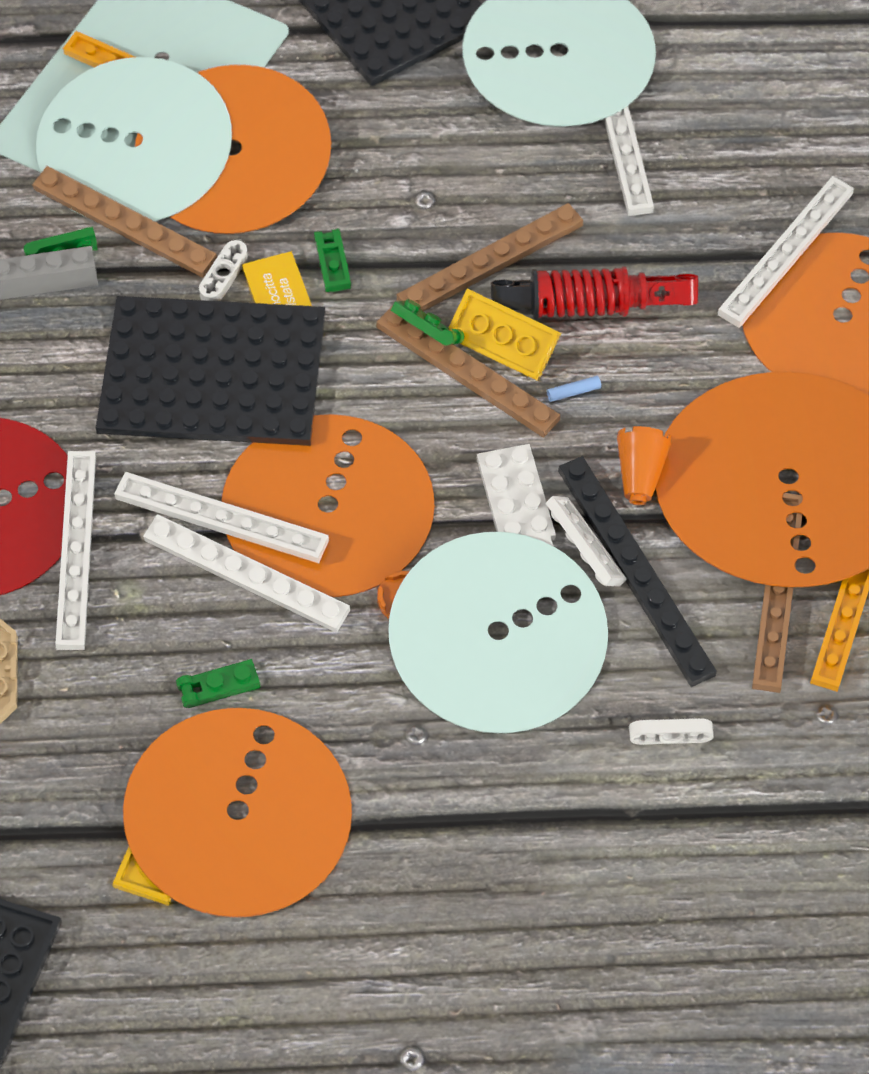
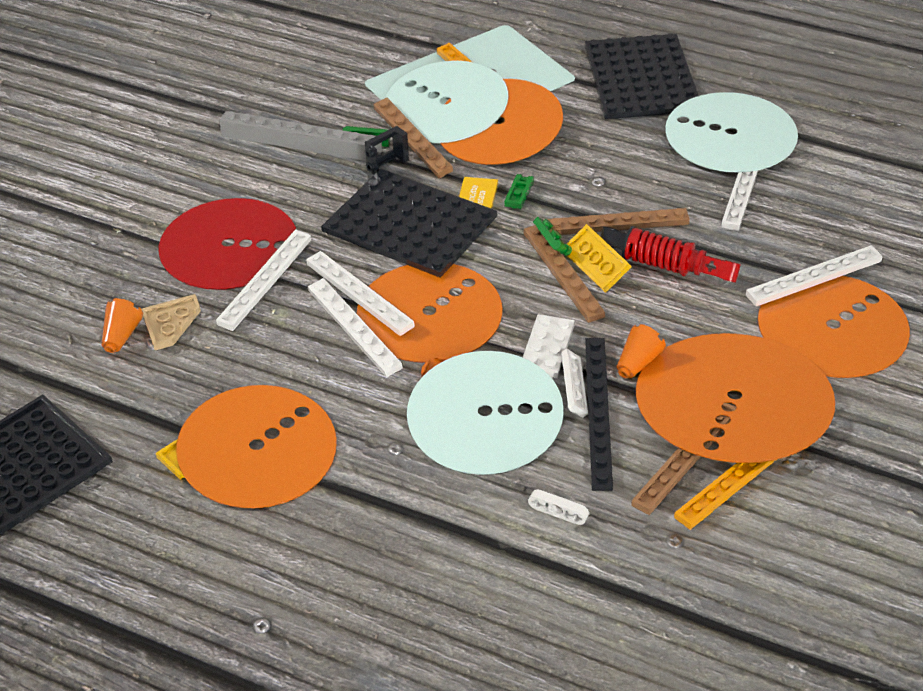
camera: 30 degrees right, 15 degrees down
green plate [176,659,261,708] -> none
white beam [199,240,248,301] -> none
light blue piece [547,375,601,402] -> none
none -> black panel [364,126,409,175]

